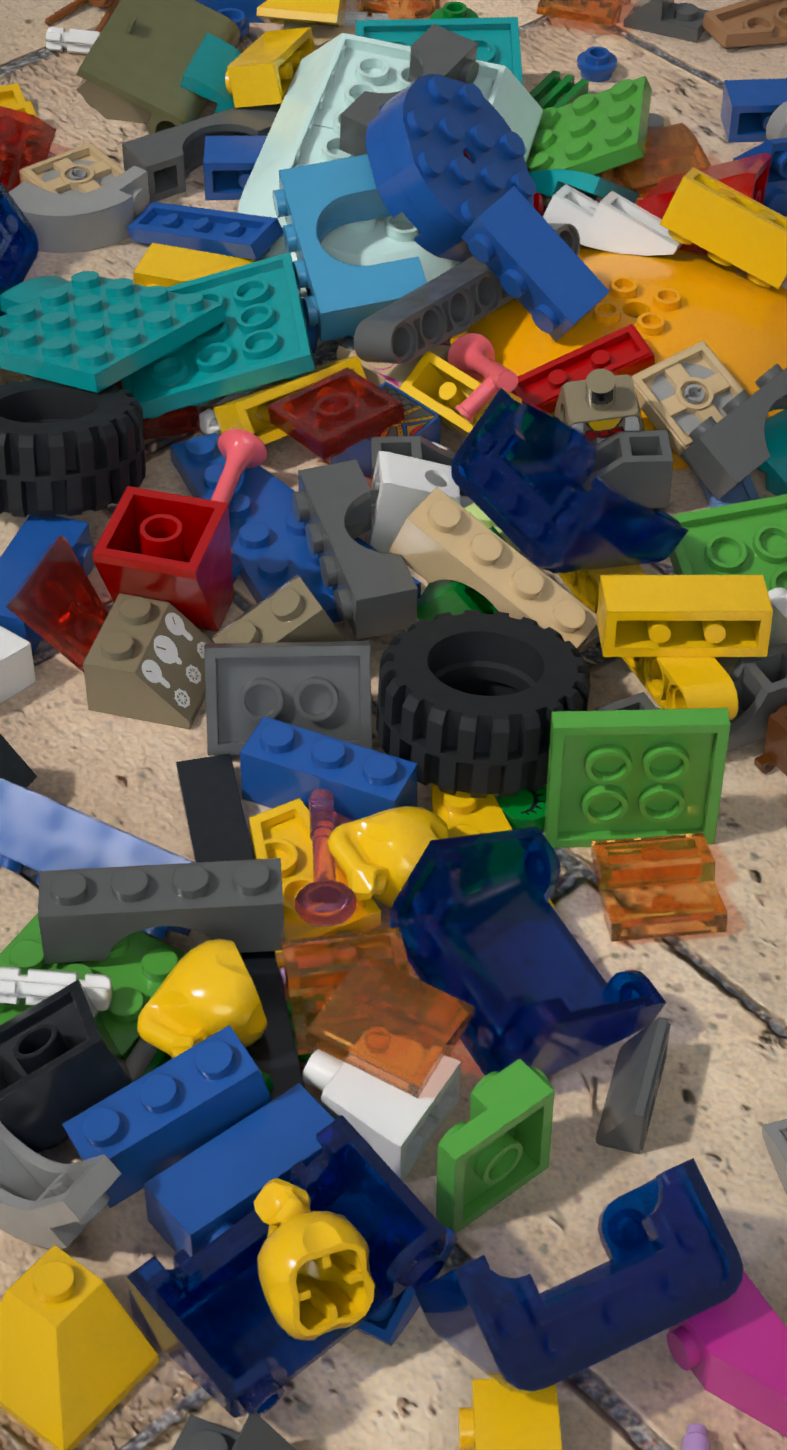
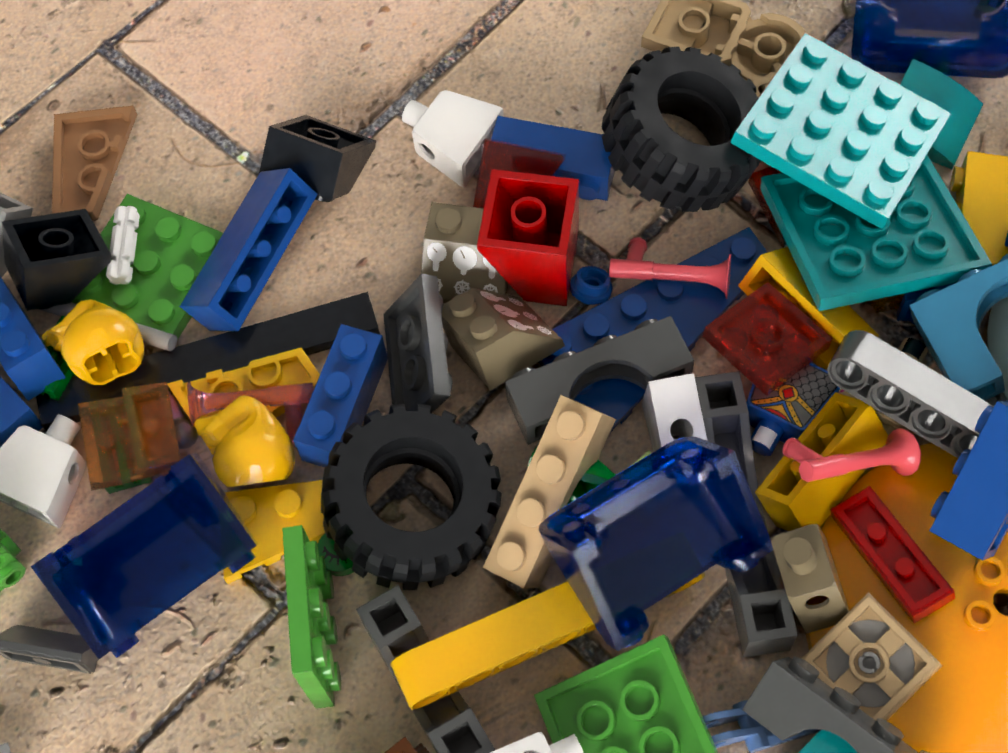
camera: 90 degrees right, 20 degrees up
dark grey arch [38,858,285,964] -> none
clear orange slope [307,955,475,1098] -> none
clear orange slope [591,833,728,942] -> none
yellow brick [597,575,773,657] -> none

